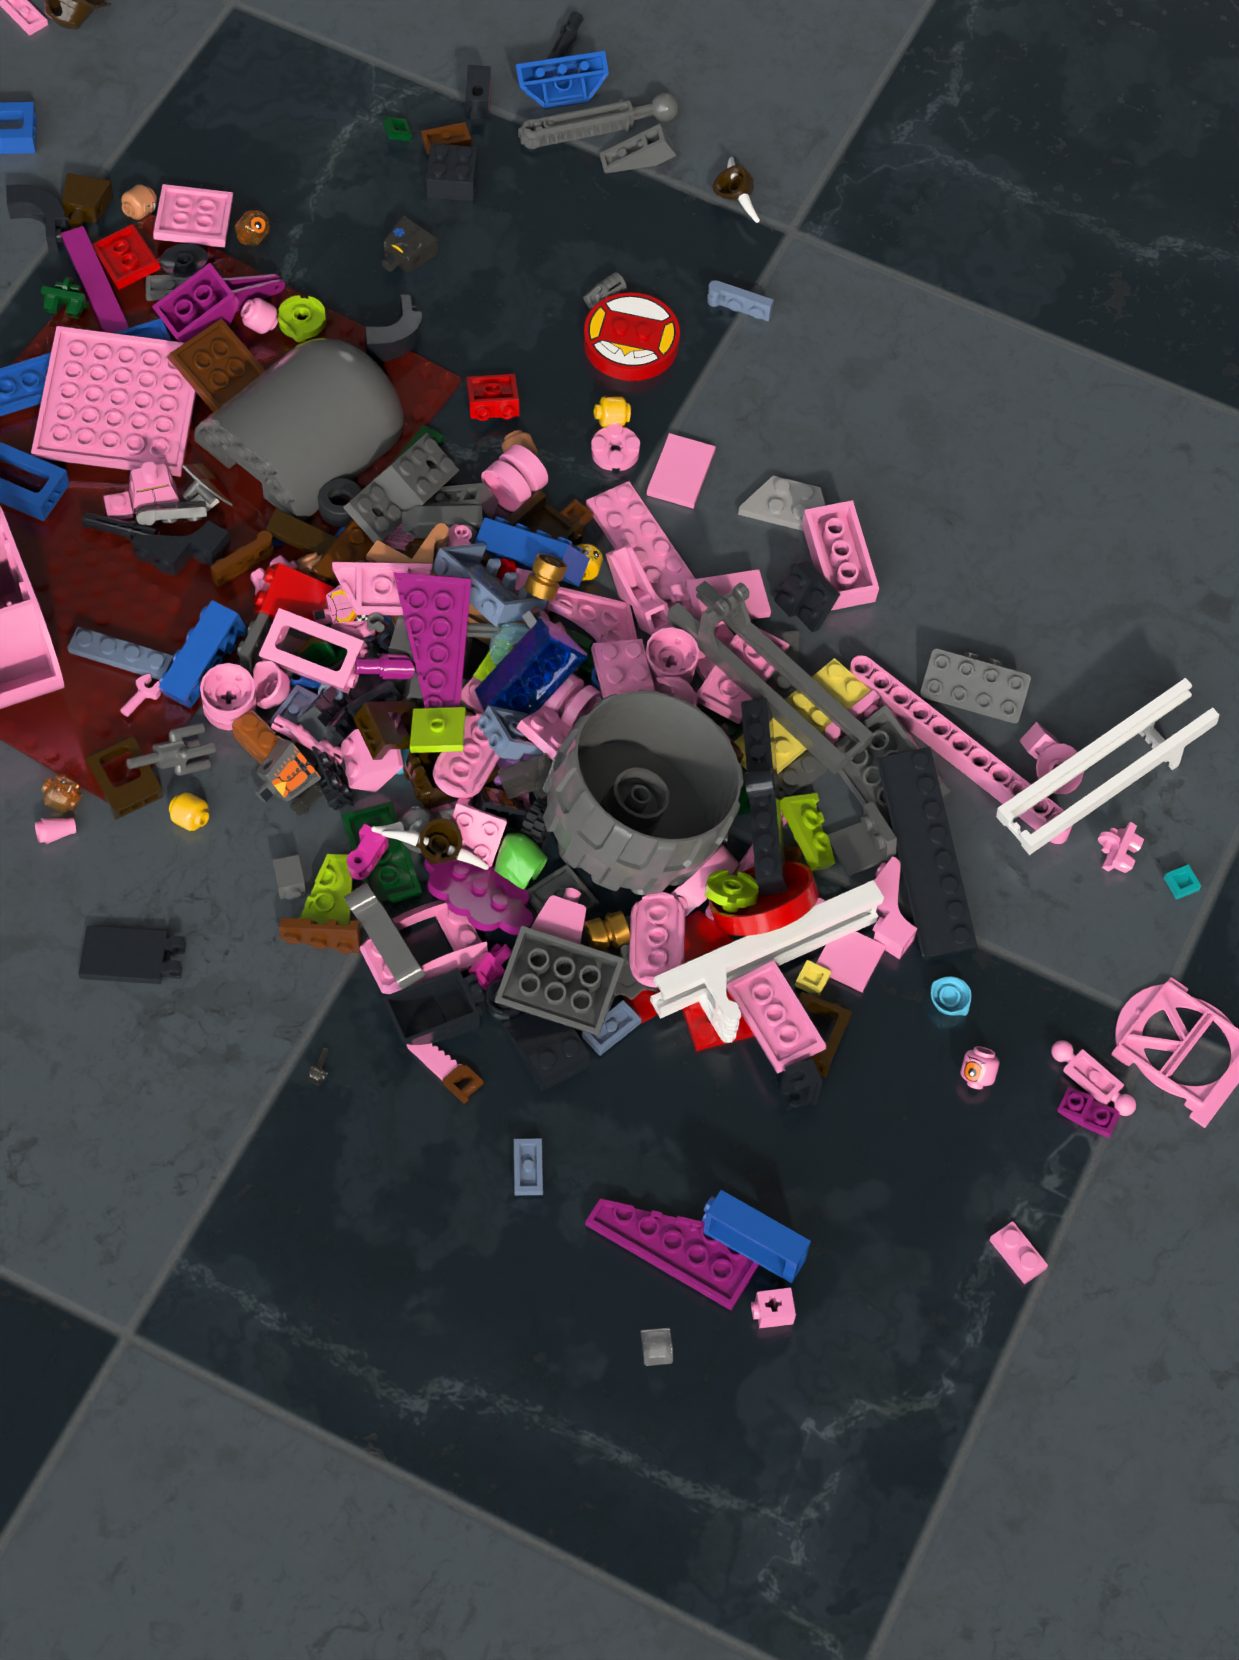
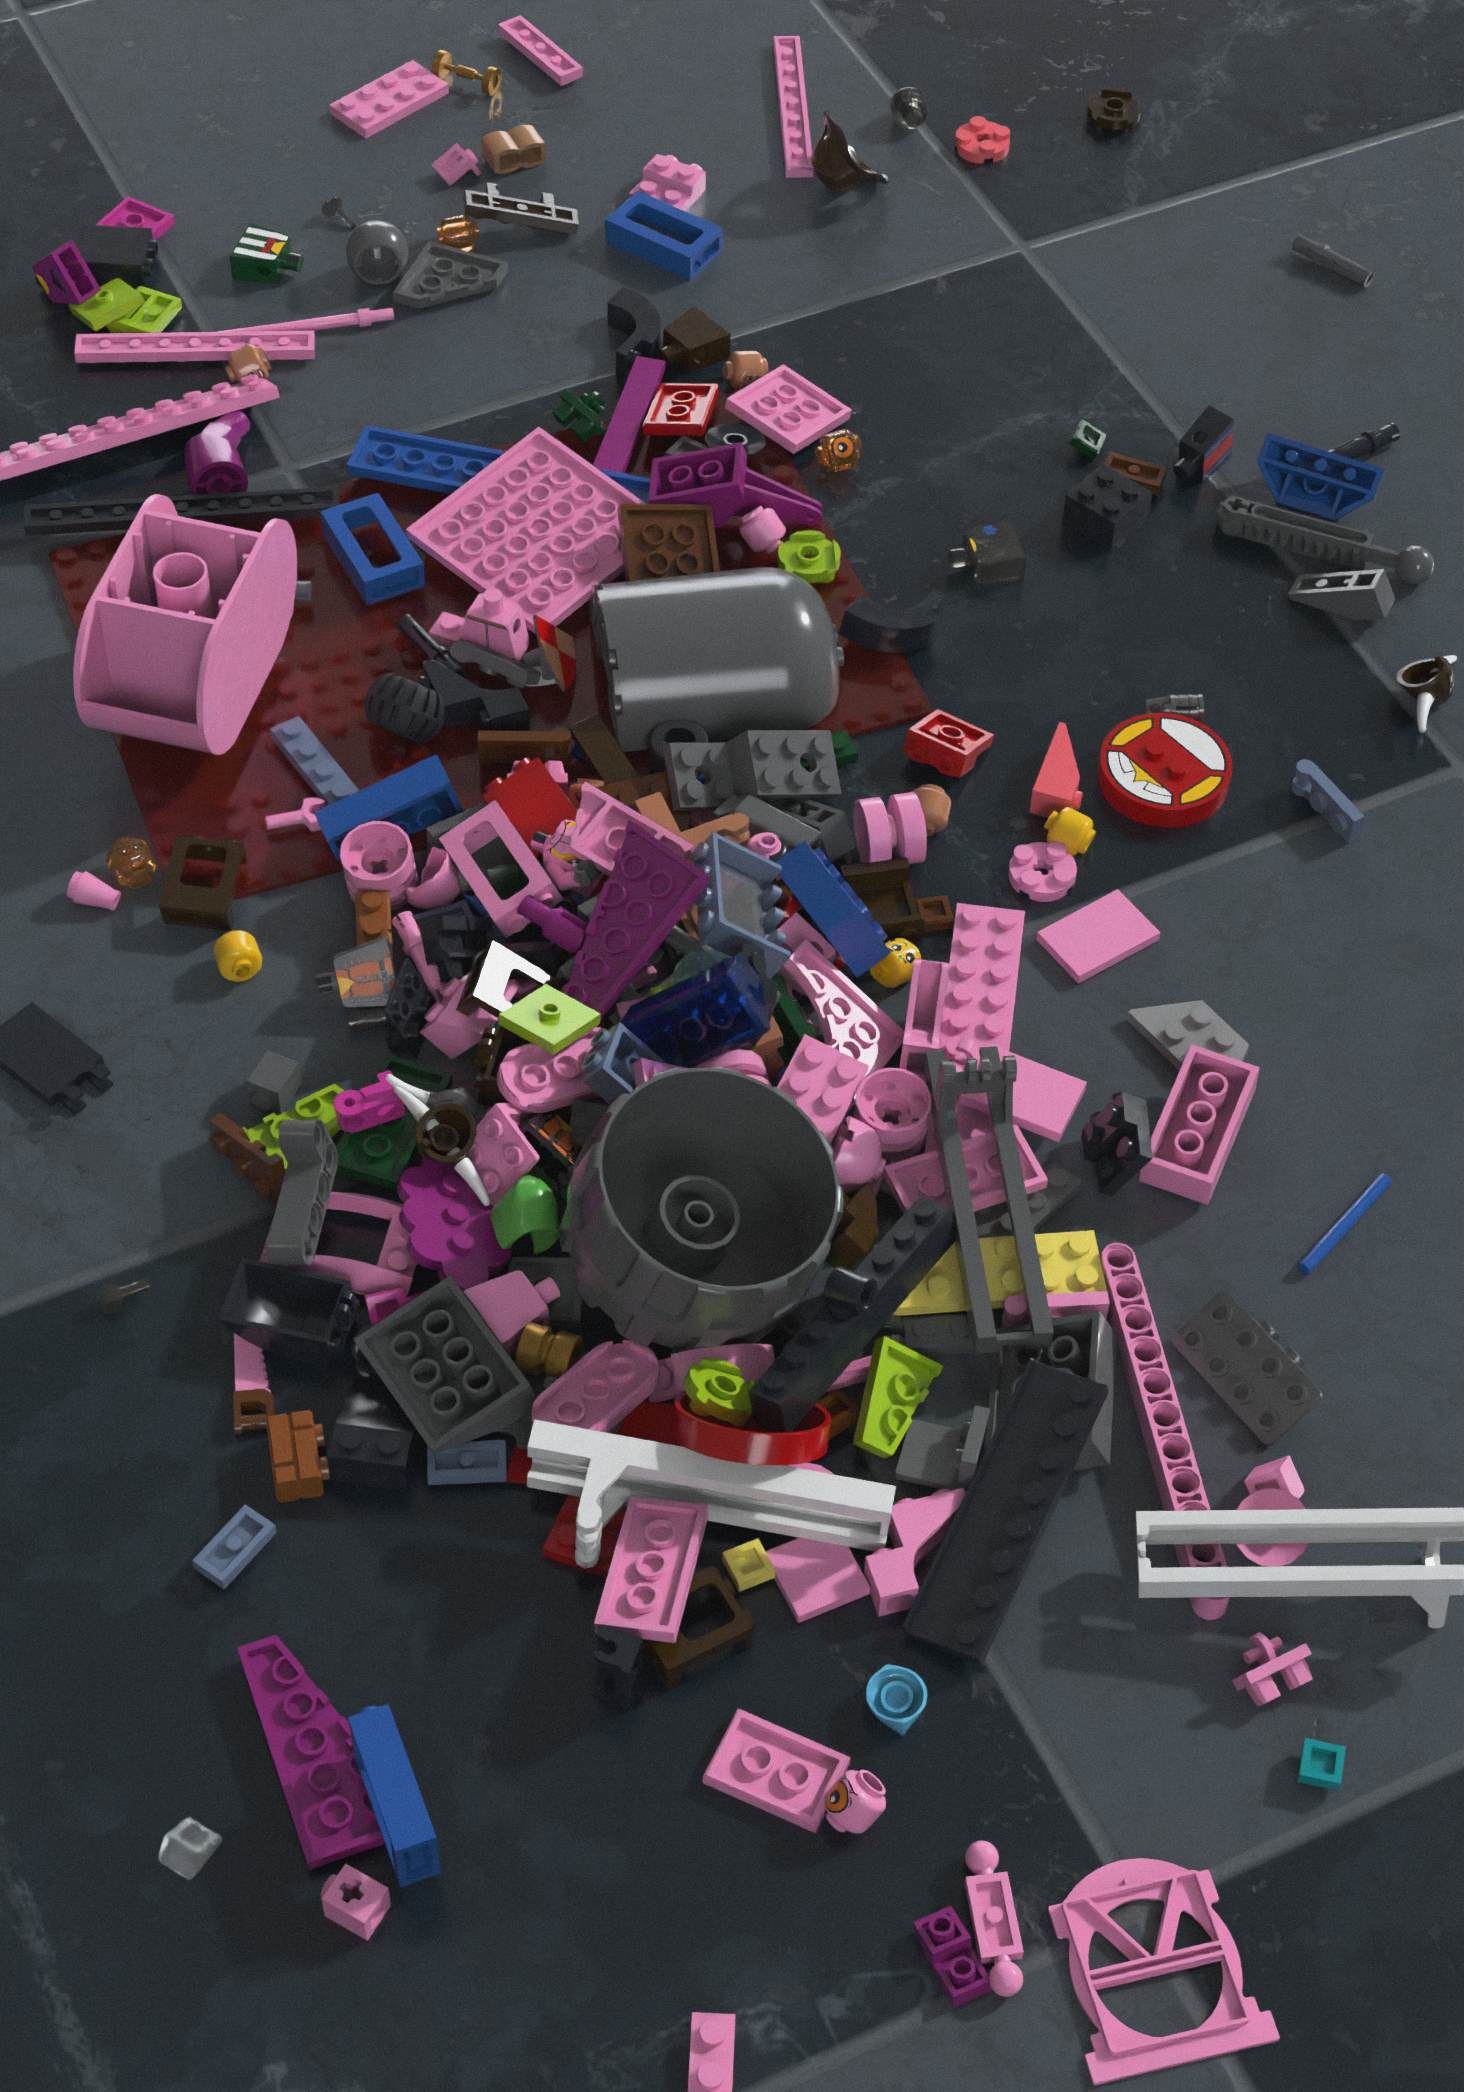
camera: 40 degrees right, 10 degrees down
dark grey plant [126,723,216,776] -> none
pearl gold wheel [524,553,568,601] -> none
none -> dark orange brick [266,1410,330,1503]
none -> black wheel [364,673,446,744]
none -> bright pink tile [703,1708,850,1833]
none -> coral slope [1029,722,1083,818]
none -> blue bar [1297,1173,1392,1275]

